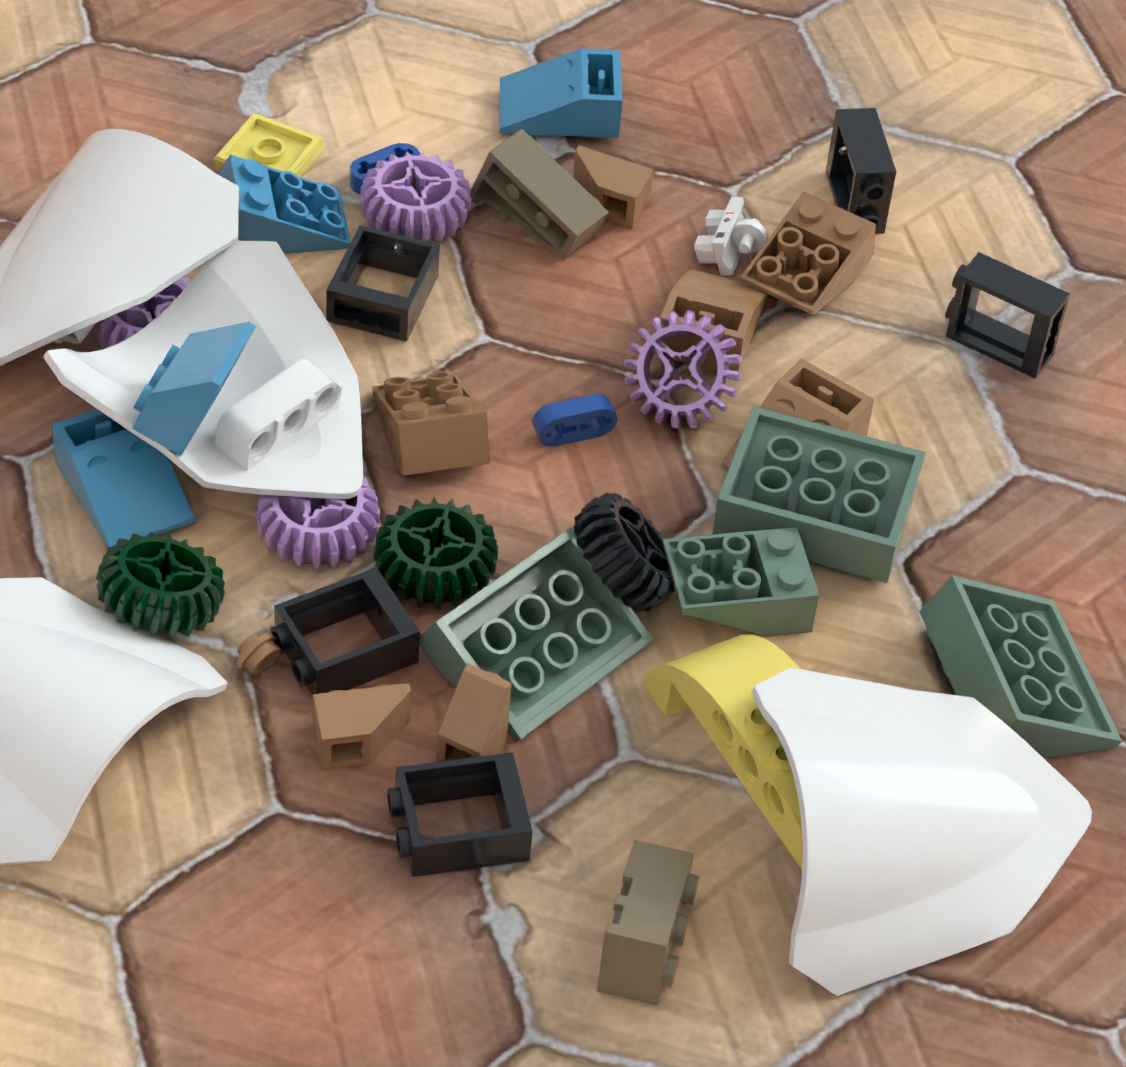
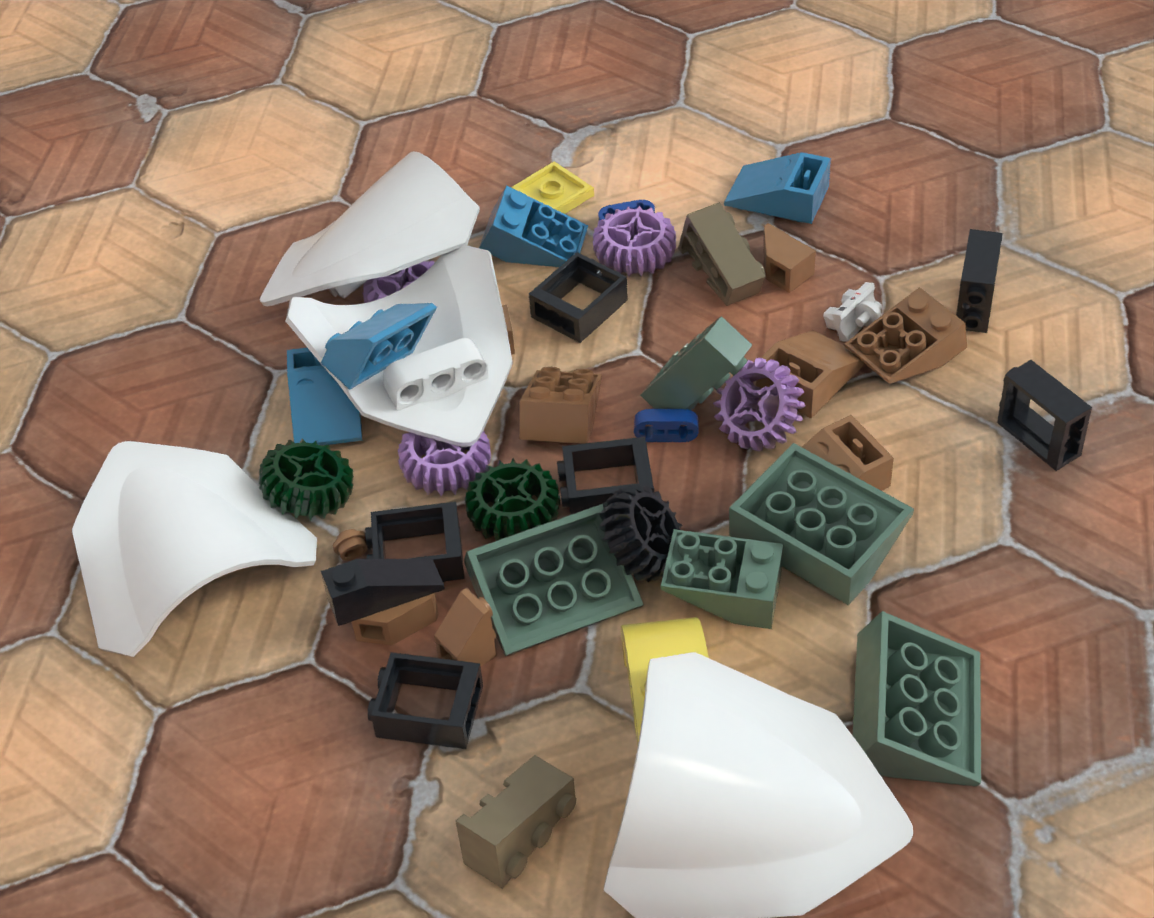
camera: 30 degrees right, 0 degrees up
none -> black slope [321,558,445,626]
none -> black window [557,437,654,515]
none -> sand green wedge [640,316,752,411]

